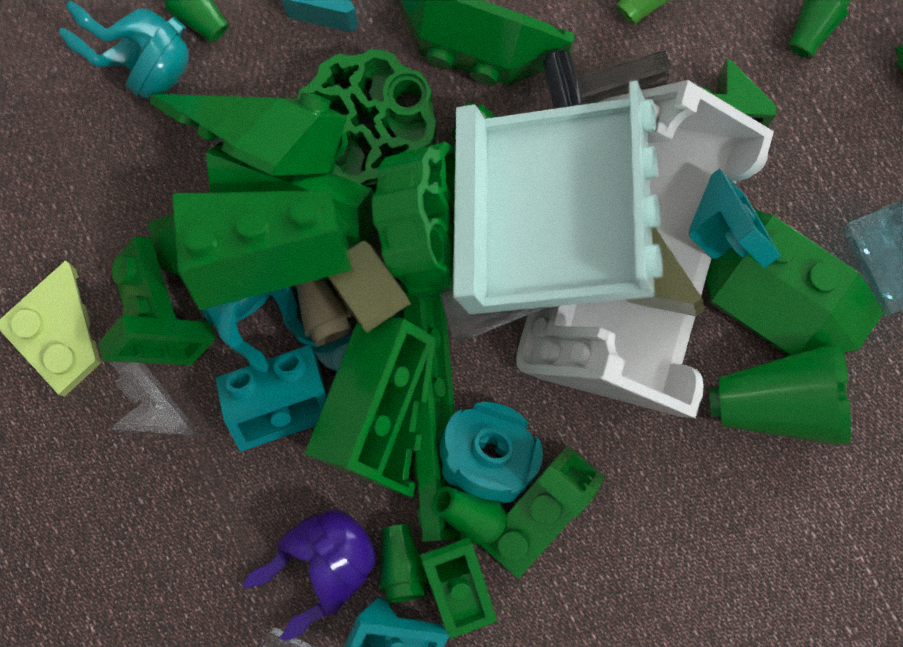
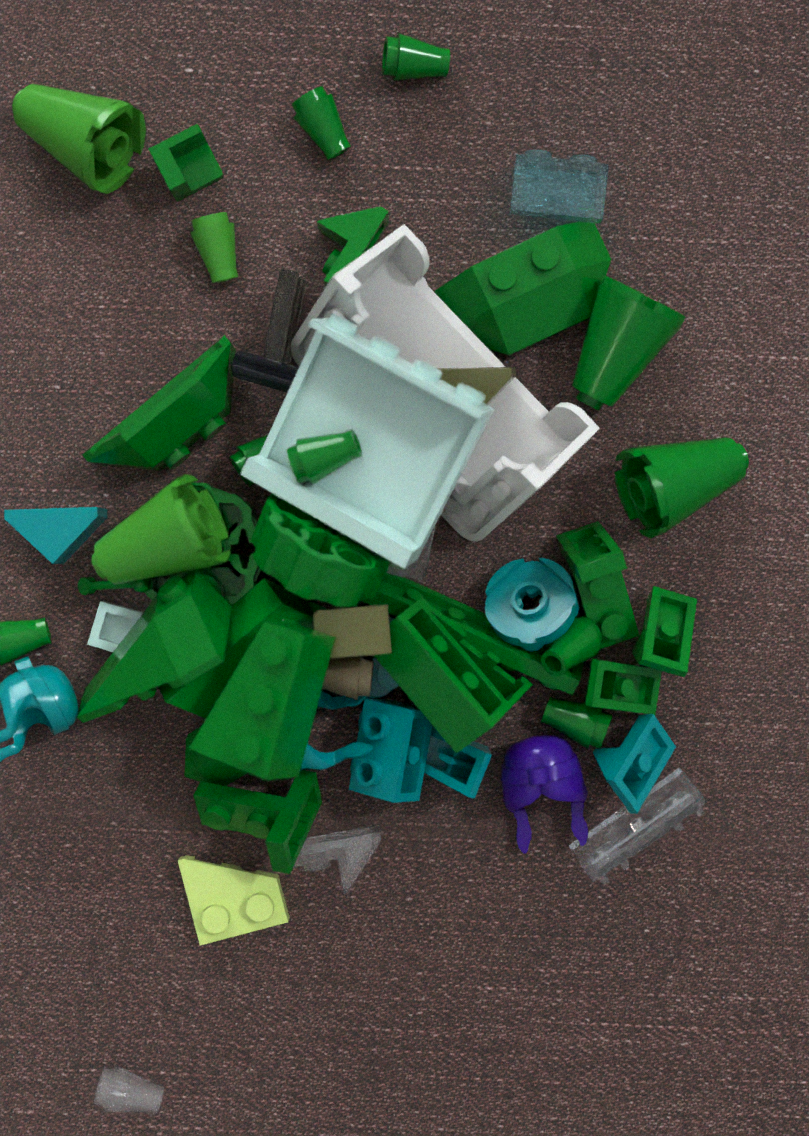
camera: 65 degrees left, 10 degrees up
teal slope [688,168,781,268] -> none
none -> green hinge [77,576,150,595]
none -> light aqua tile [87,601,143,652]
none -> bright green cone [92,474,230,584]
none -> green cone [287,429,363,484]
none -> teal slope [424,726,492,799]
none -> green cone [614,437,749,539]
none -> green slope [632,586,697,677]

